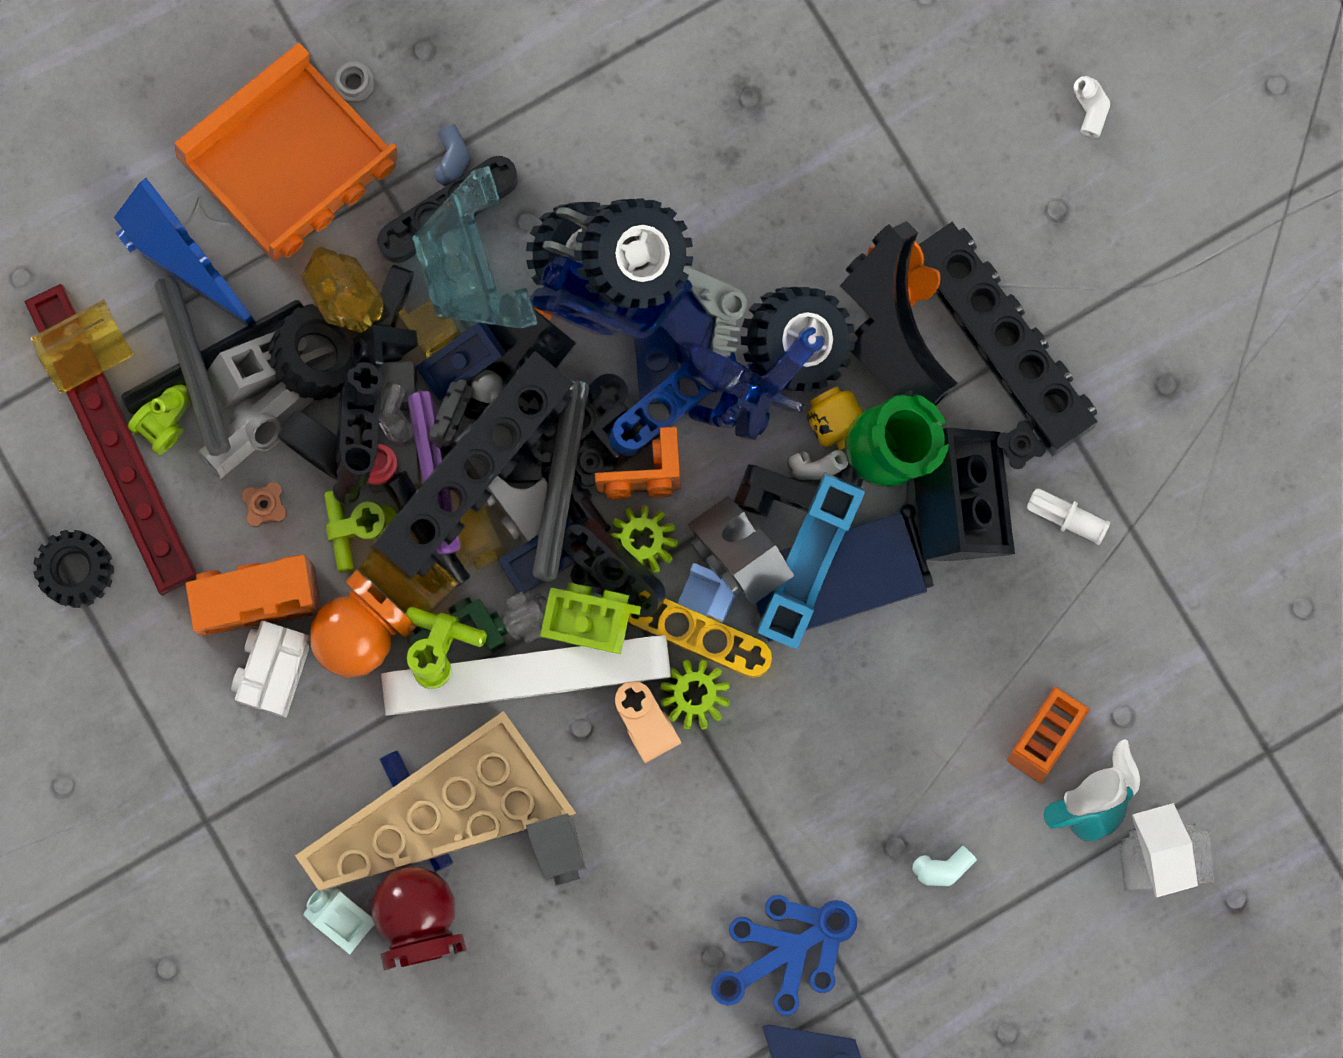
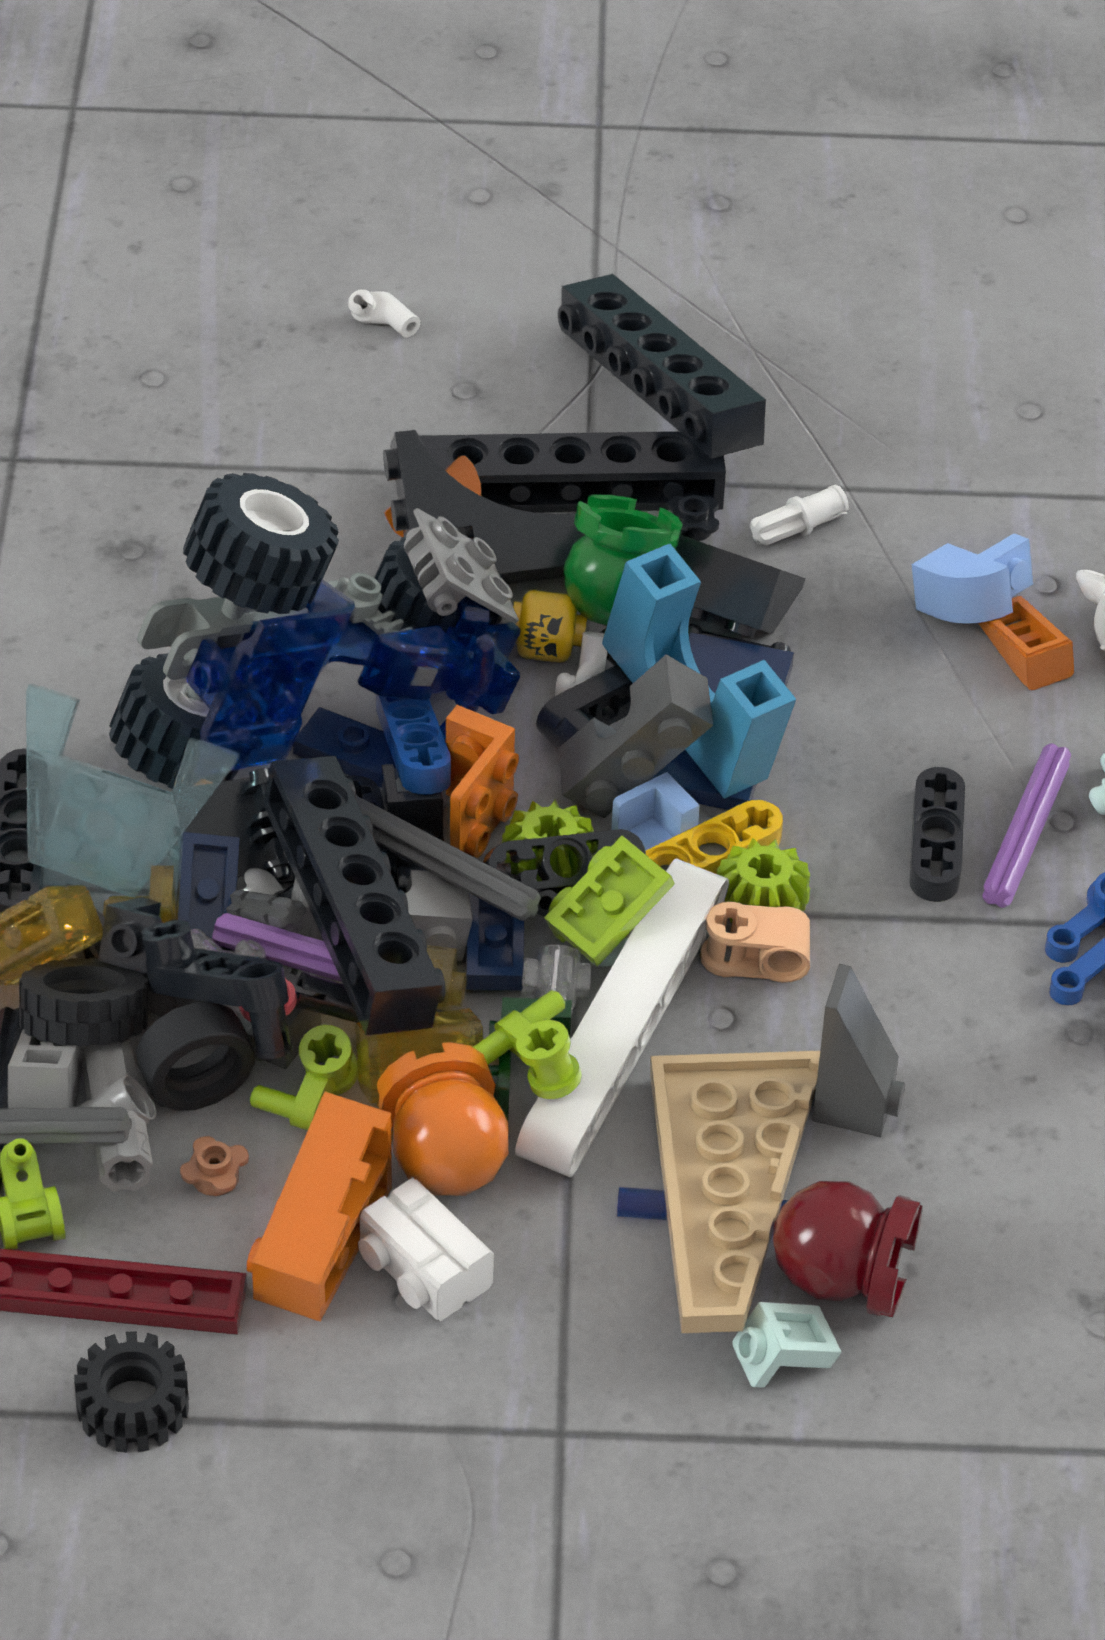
camera: 65 degrees left, 35 degrees down
none -> light grey hinge [404,508,519,624]
none -> black brick [557,274,766,459]
none -> black beam [909,767,965,902]
none -> light blue brick [911,533,1033,623]
none -> medium lavender axle [982,743,1071,908]

